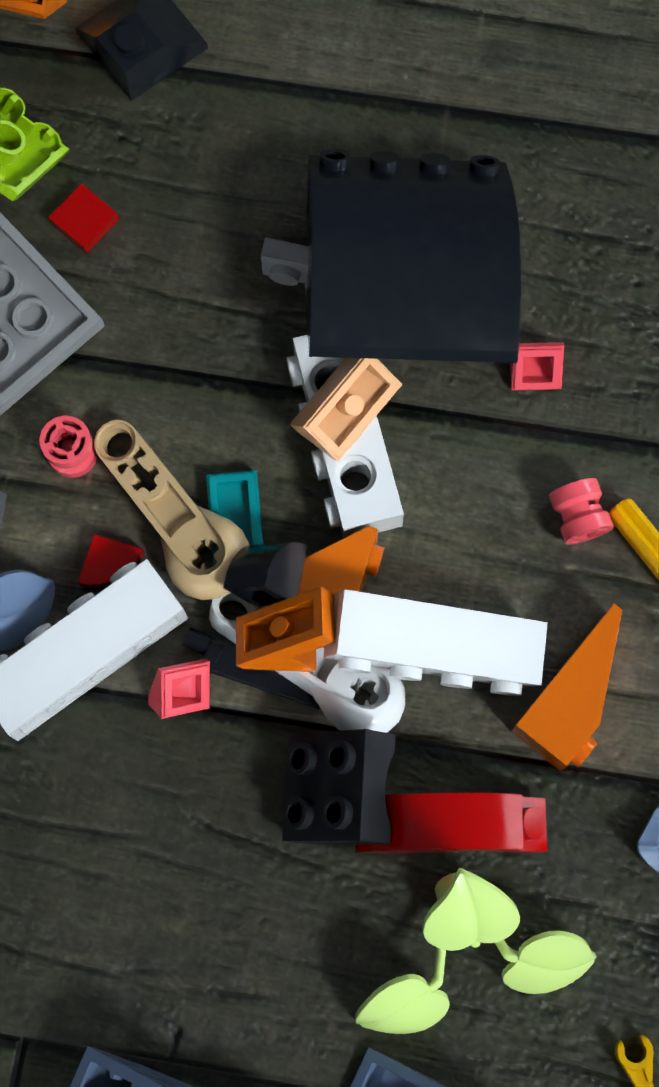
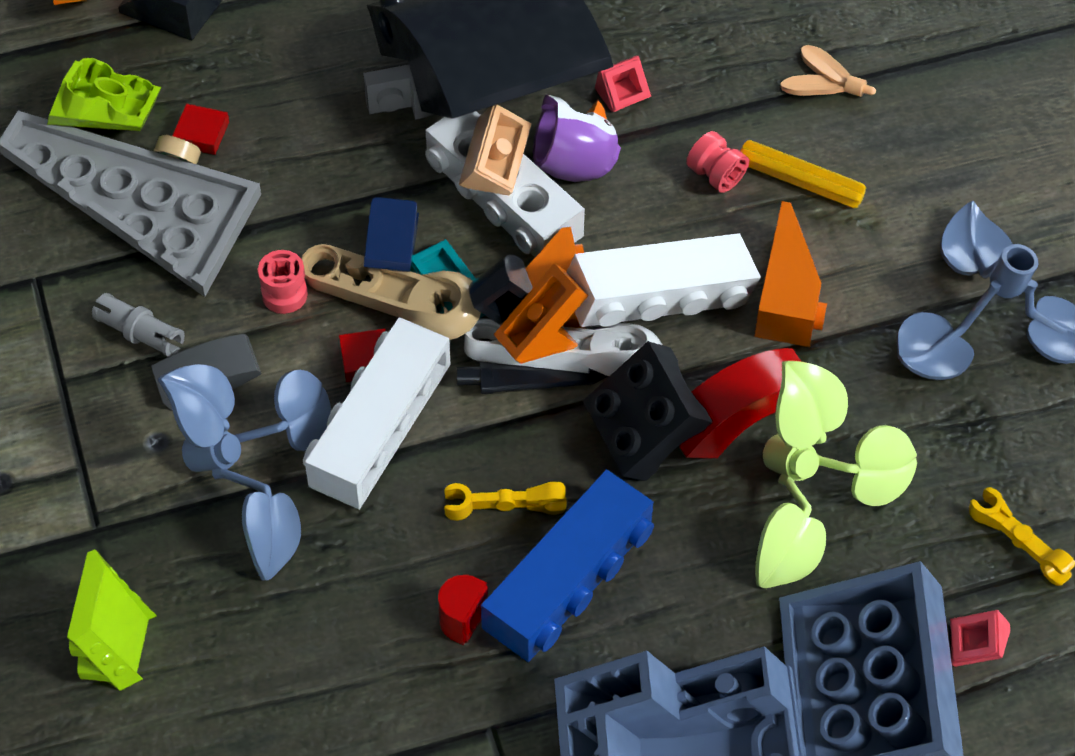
camera: 30 degrees left, 20 degrees down
coral slope [148,659,210,719] -> none
none -> tan tile [154,135,201,164]
none -> dark blue slope [364,197,419,272]
none -> red brick [438,575,488,646]
none -> yellow piece [444,481,567,521]
none -> blue brick [481,469,654,663]
none -> medium lavender piece [533,94,621,182]

